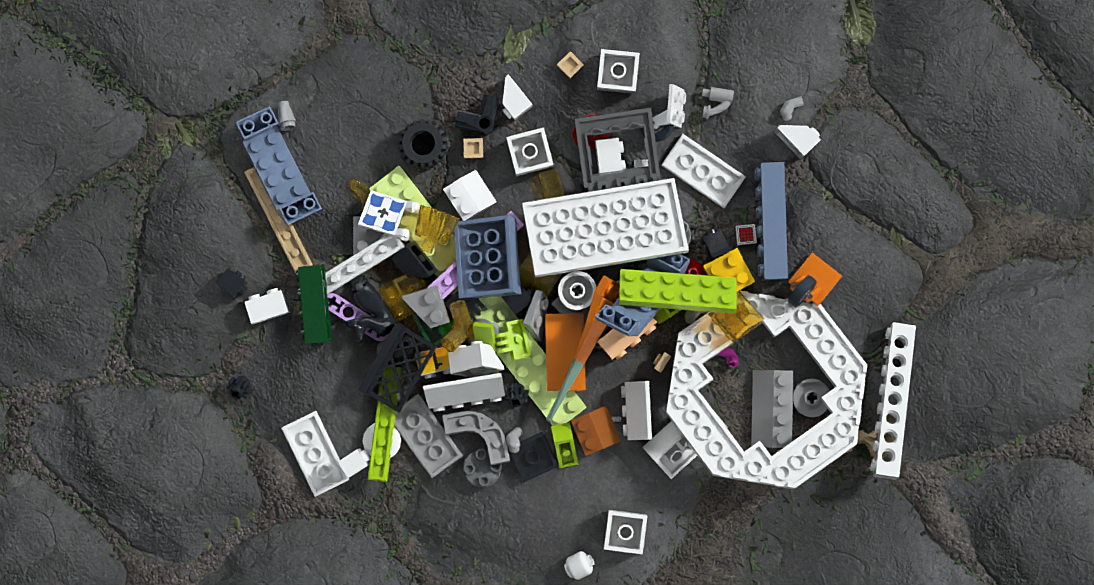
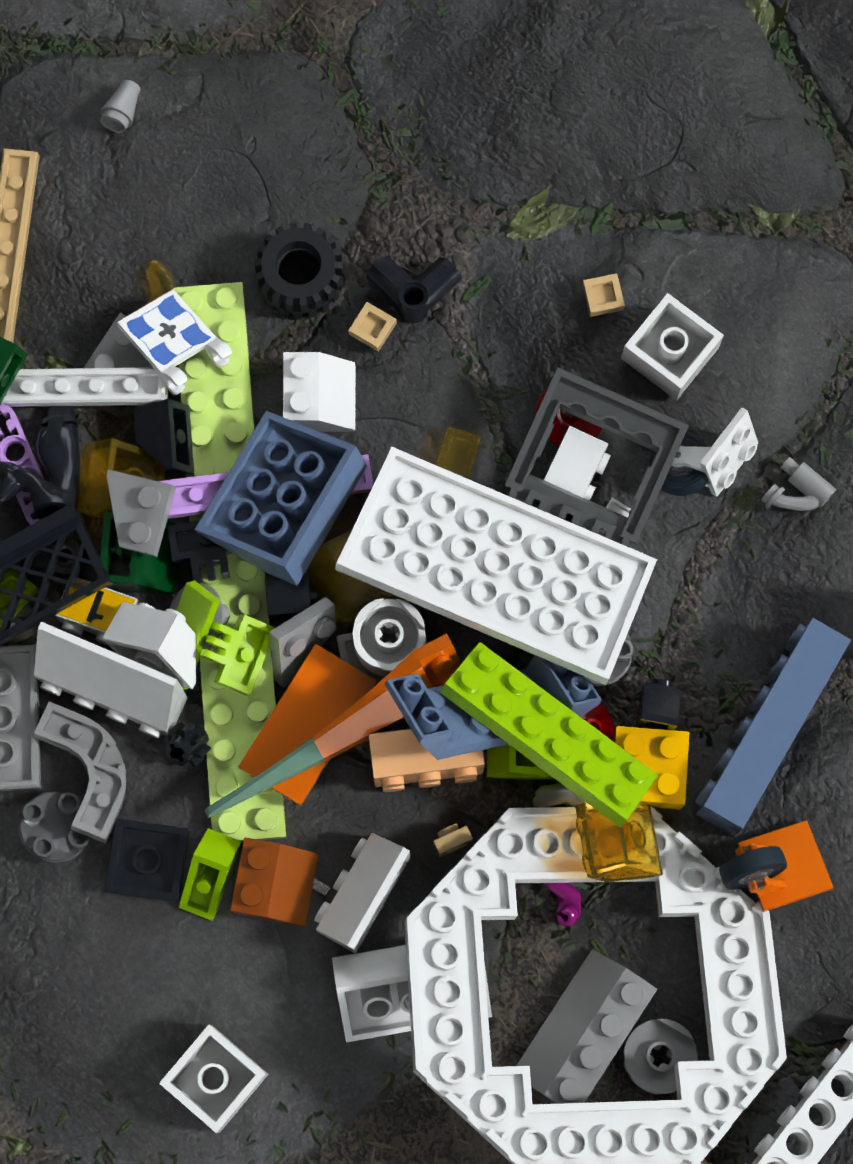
camera: 30 degrees right, 10 degrees down
sand blue slope [235,106,322,226] -> none
clear yellow torso [415,205,460,253] -> none
clear yellow piece [441,300,474,352] -> none
white slope [502,74,533,120] -> none
white brick [506,128,553,176] -> none
light grey arm [506,427,523,453] -> none
white head [564,551,594,580] -> none
white tile [661,134,746,208] -> none
tile [735,224,757,245] -> none

